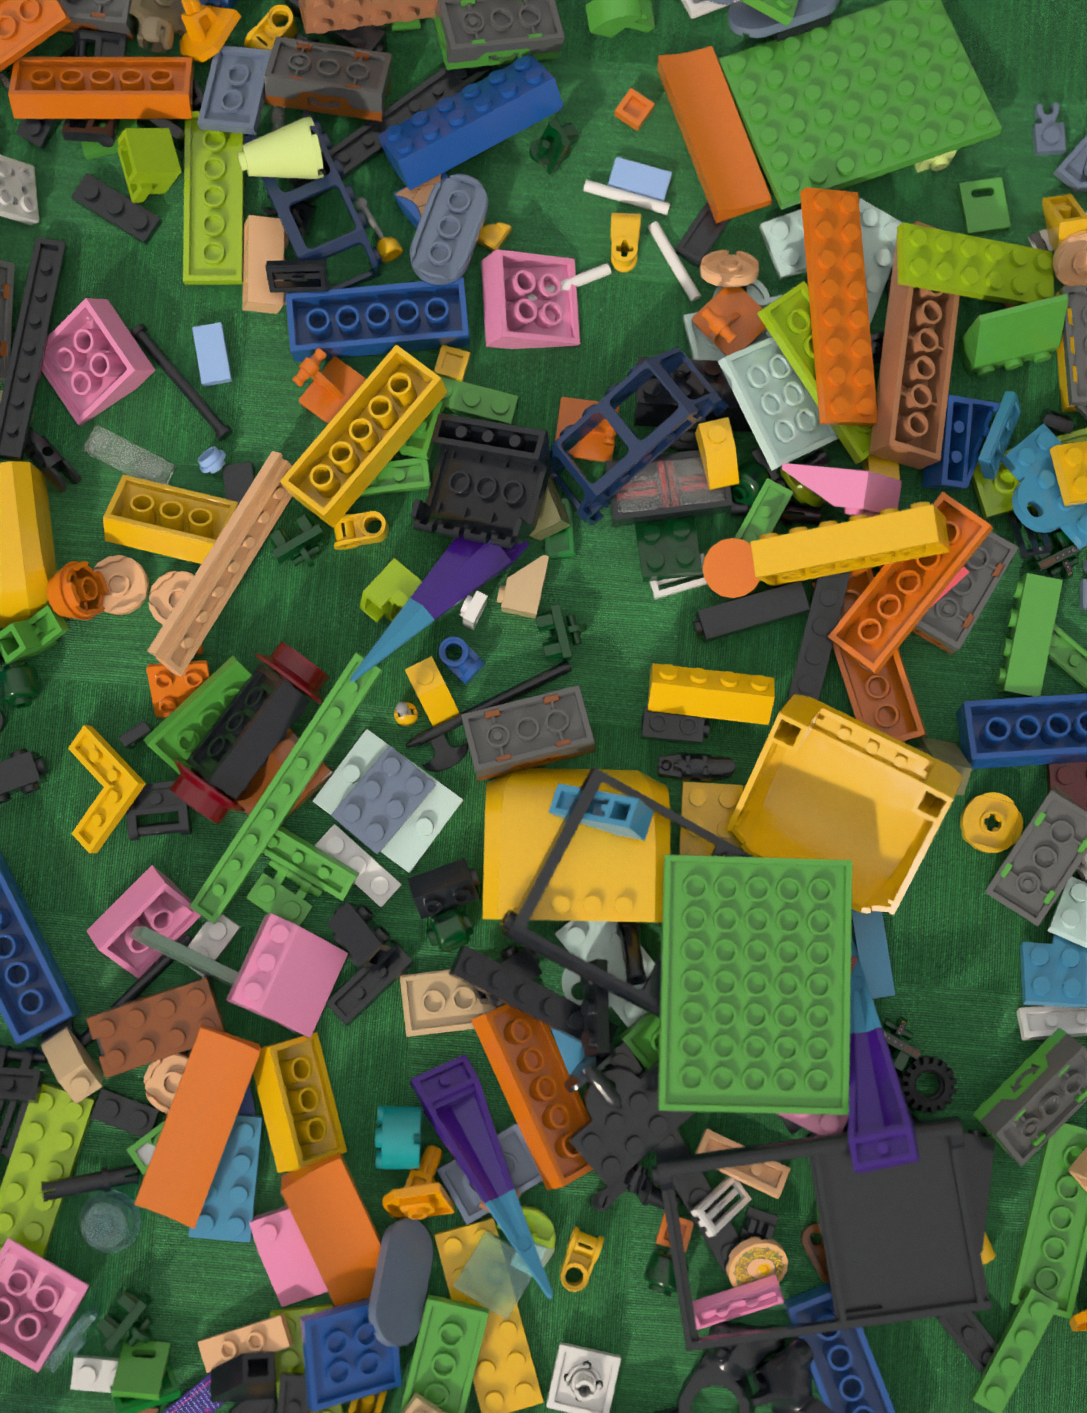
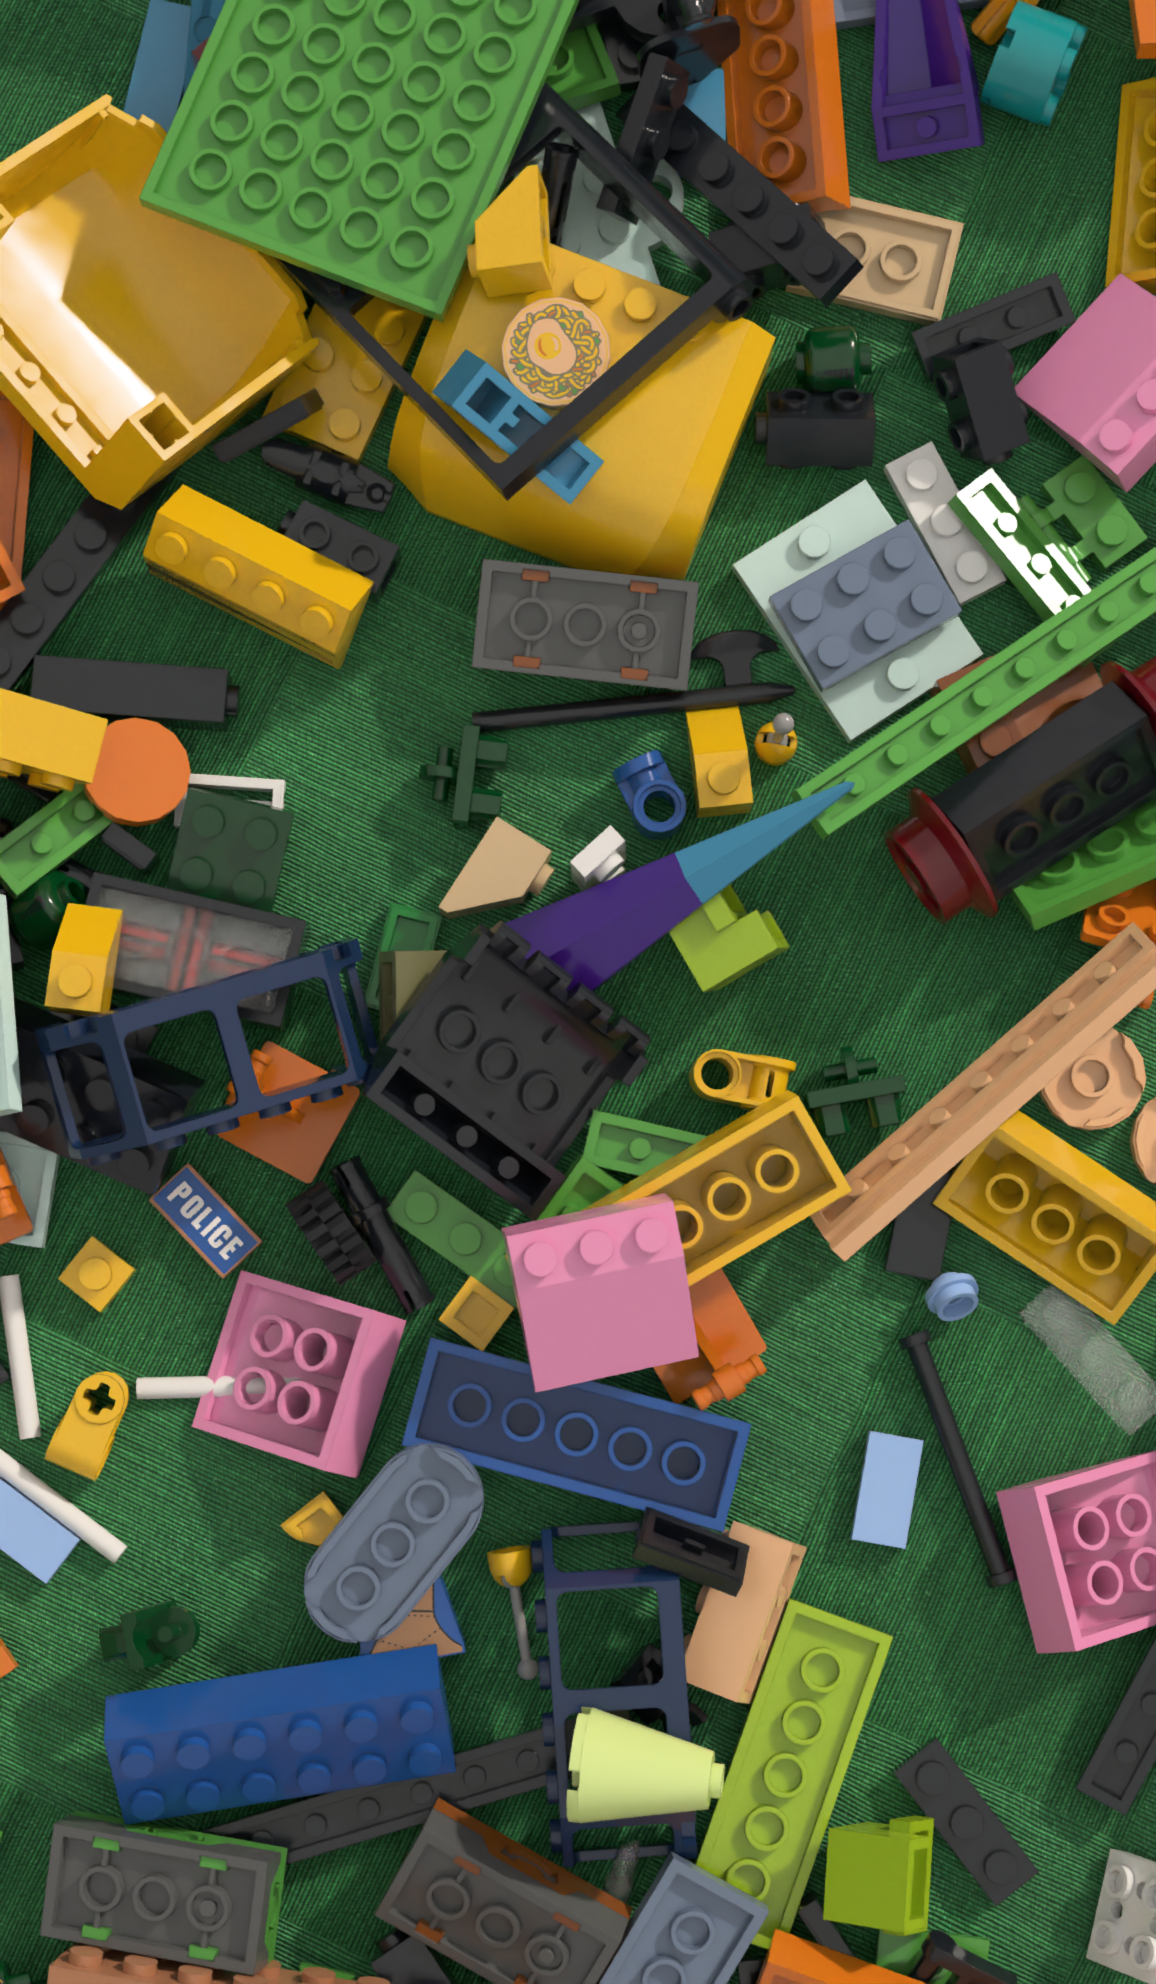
camera: 160 degrees left, 0 degrees up
none -> yellow plate [58,1236,137,1313]
none -> black tile [101,822,160,875]
none -> tile [149,1163,263,1279]
none -> black tile [212,388,324,463]
none -> black tyre [285,1180,377,1285]
none -> black pin [328,1154,436,1315]
none -> yellow slope [467,165,552,298]
none -> tile [501,297,611,410]
none -> bright pink slope [501,1193,699,1393]

